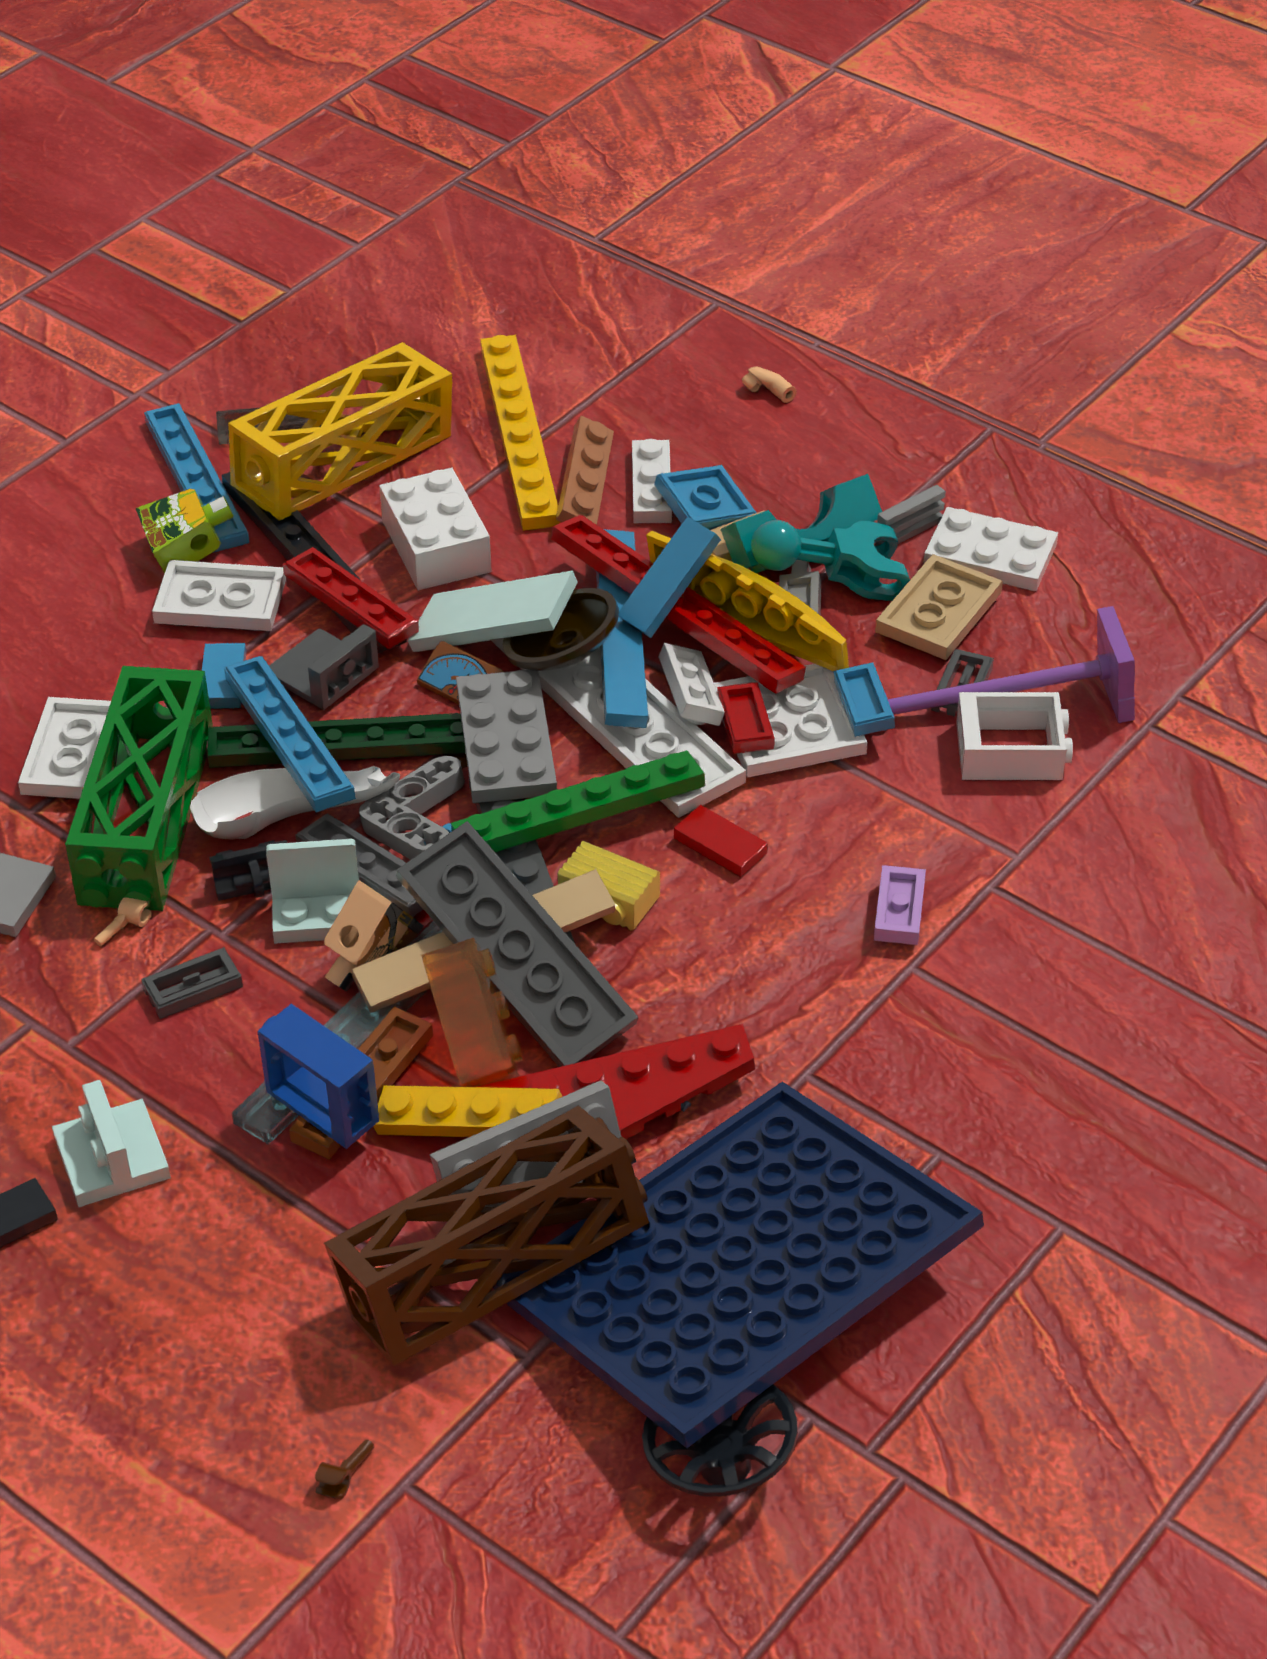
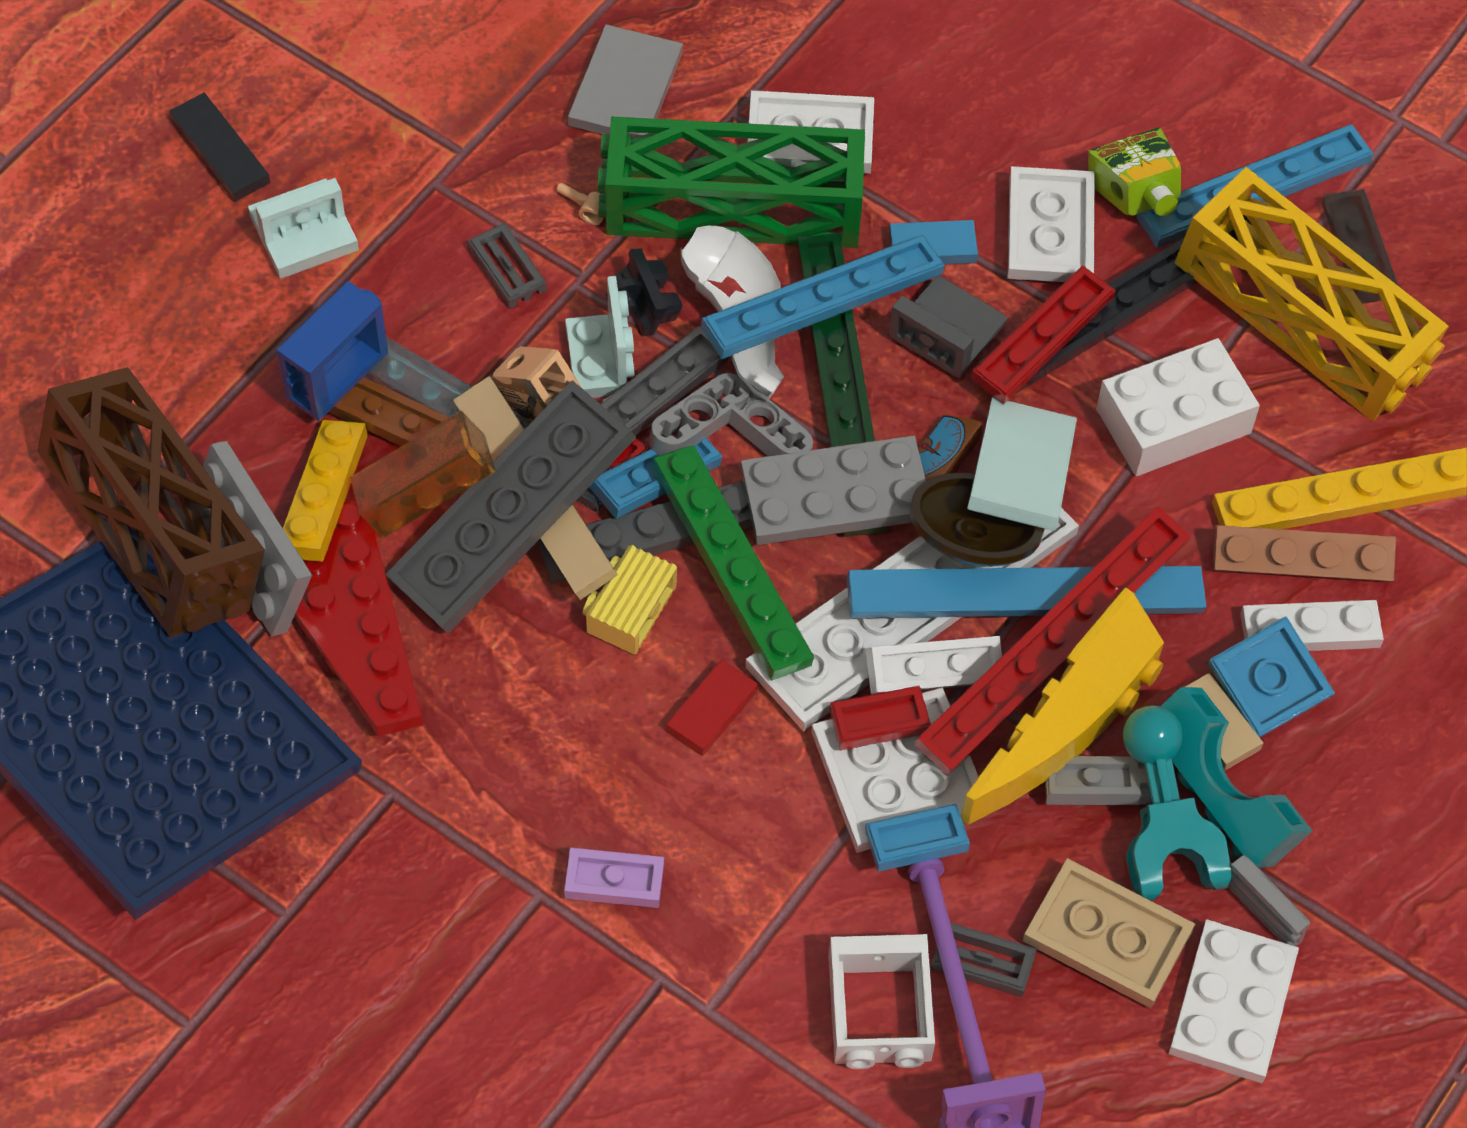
camera: 85 degrees right, 15 degrees up
dark azure tile [619,517,721,638] -> none

